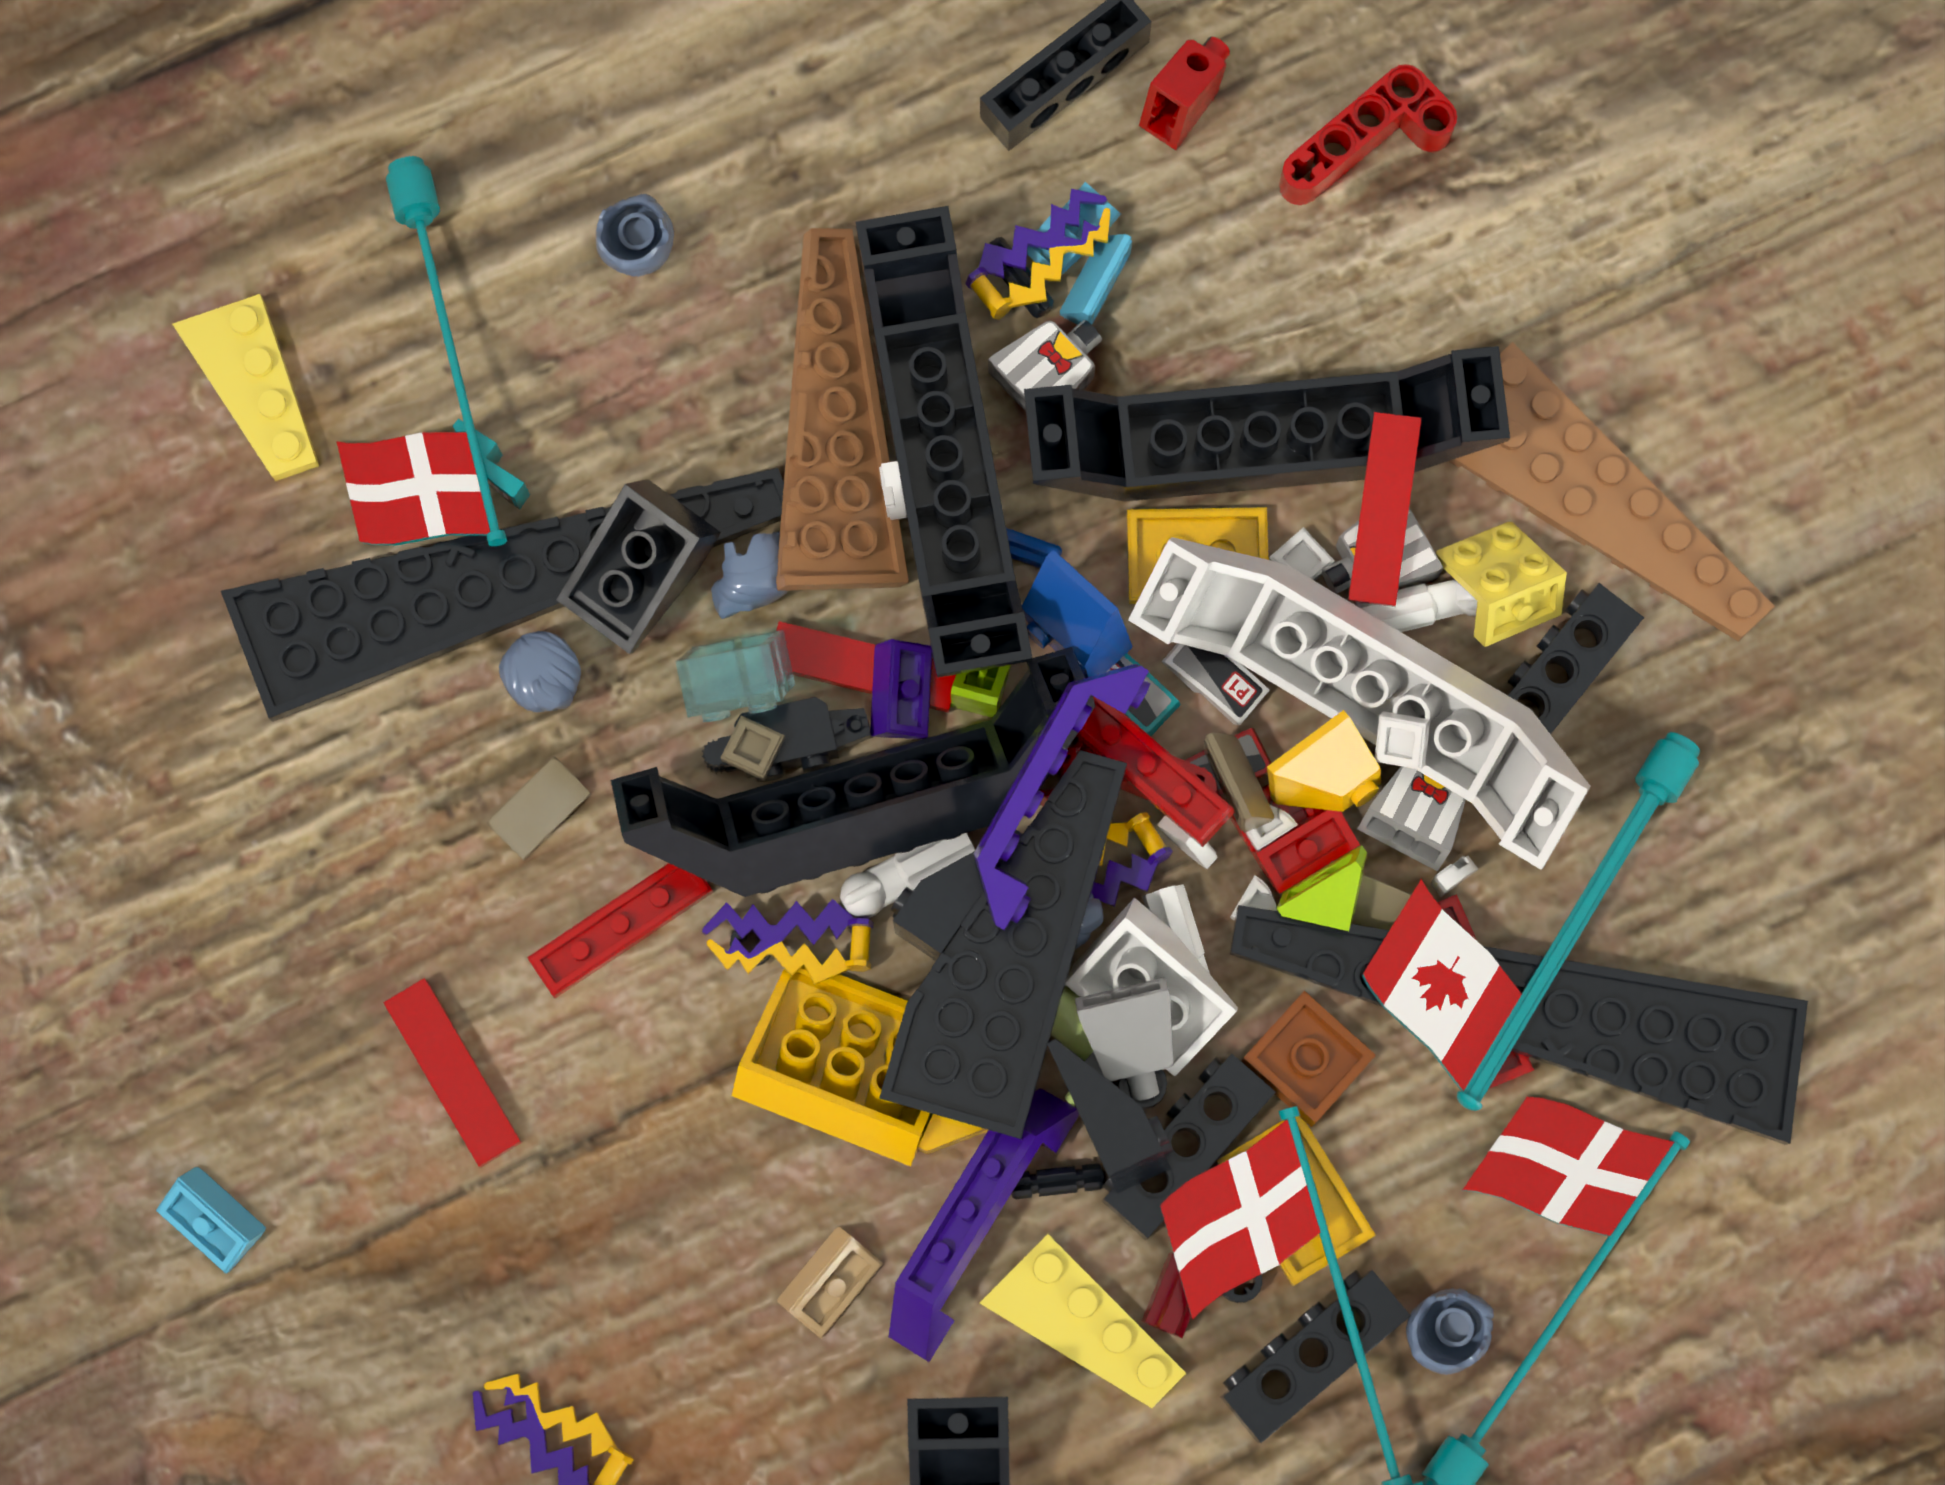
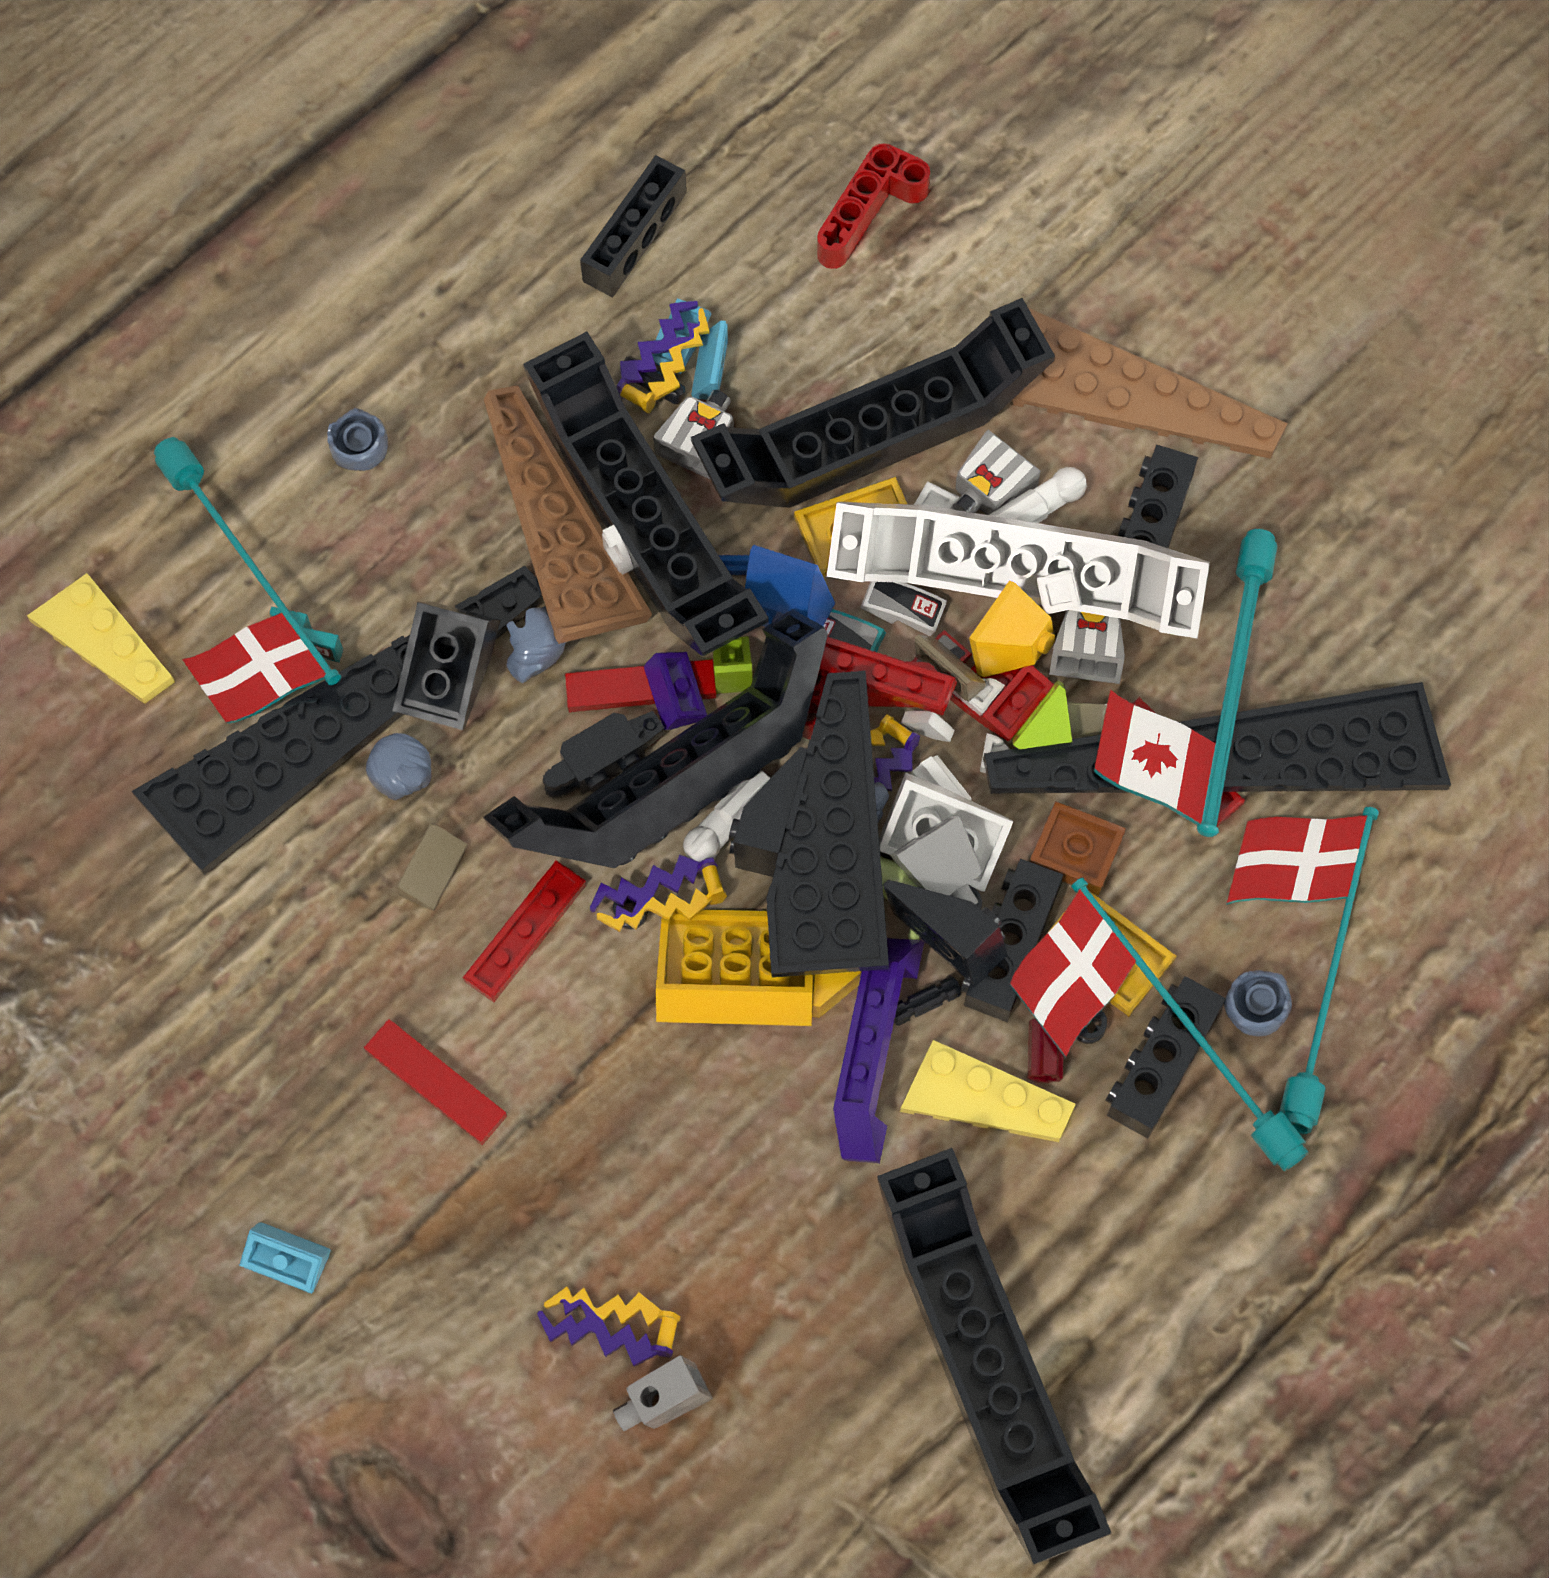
camera: 20 degrees left, 10 degrees down
clear light blue piece [676,630,795,722] -> none
dark tan tile [721,715,785,781] -> none
tan slope [777,1227,883,1339] -> none
dark purple slope [974,664,1150,930] -> none
red torso [1139,36,1230,150] -> none
red tile [1348,412,1421,607] -> none
white tile [1431,856,1478,897] -> none
light yellow bracket [1436,522,1567,647] -> none

